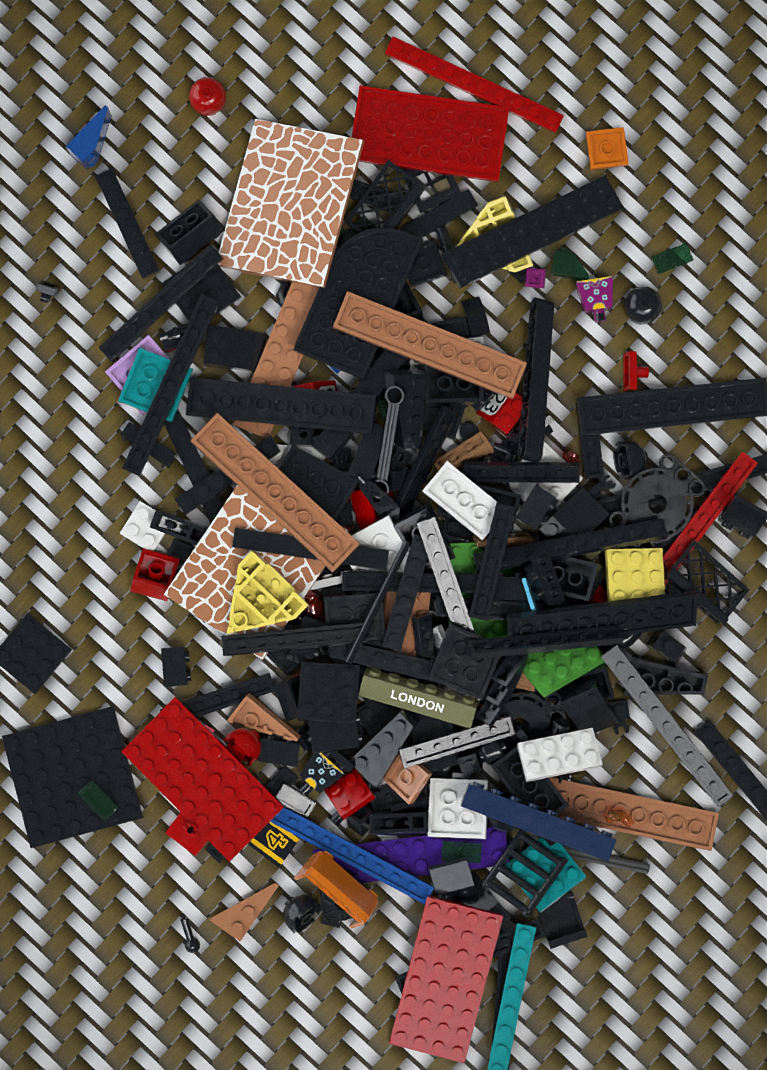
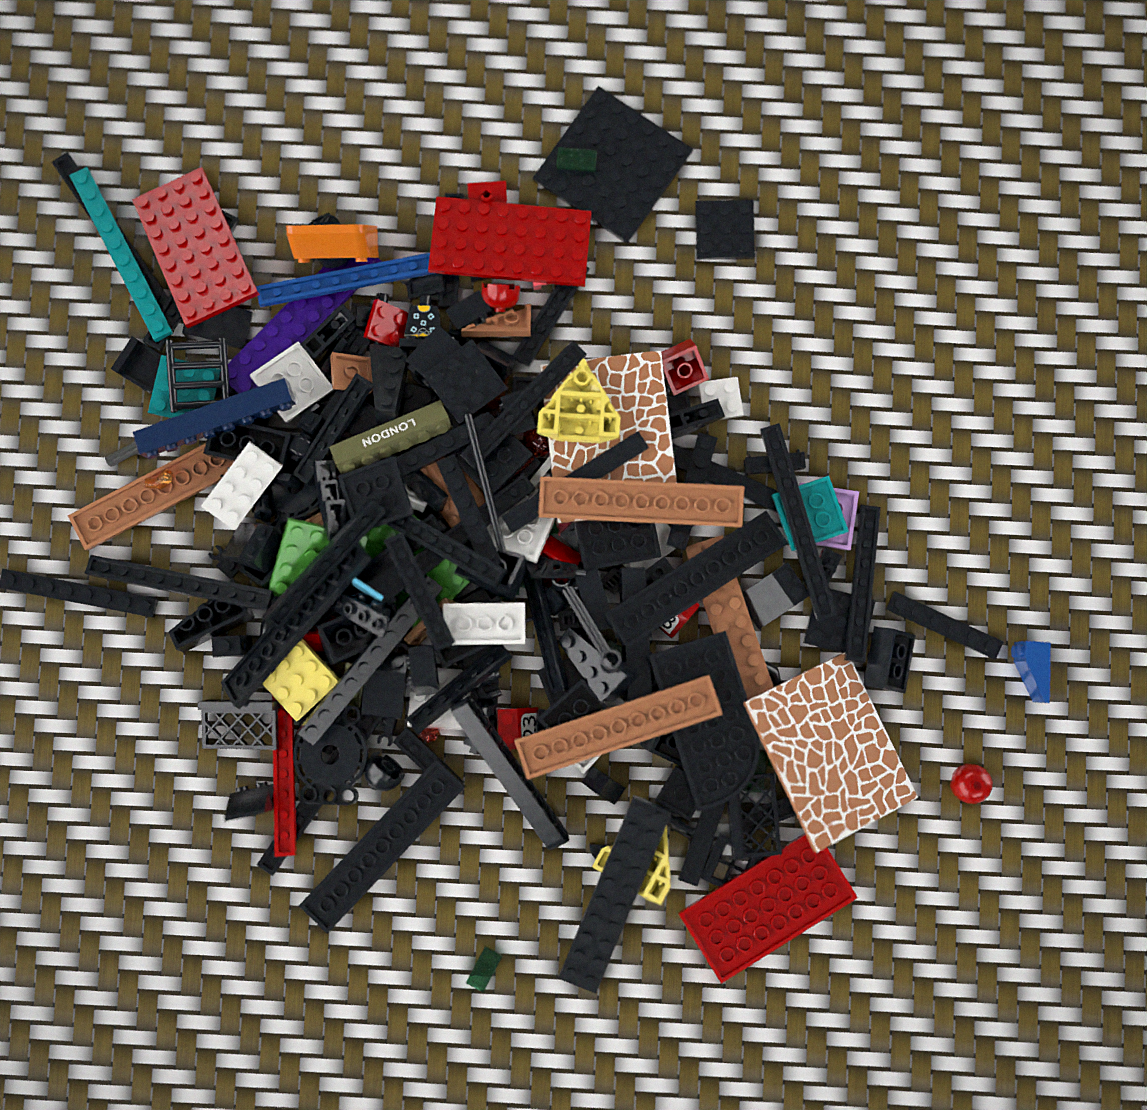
camera: 145 degrees right, 0 degrees up
black tile [36,280,60,303] -> none
black brick [161,646,192,687] -> none
black bar [180,917,200,953] -> none
nougat wing [210,883,279,941] -> none
black tile [248,822,300,867] -> none
black cylinder [283,895,321,933] -> none
red plate [385,37,564,134] -> none
slope [429,857,478,901] -> none
black plate [431,316,470,337] -> none
medium nougat container [434,431,494,471] -> none
clear green plate [442,841,482,863] -> none
black tile [460,423,479,441] -> none
magenta tile [525,268,546,289] -> none
clear green slope [550,248,589,281] -> none
magenta torso [575,276,613,323] -> none
orange plate [586,127,629,170] -> none
red tile [623,351,649,392] -> none
black cylinder [624,286,662,325] -> none

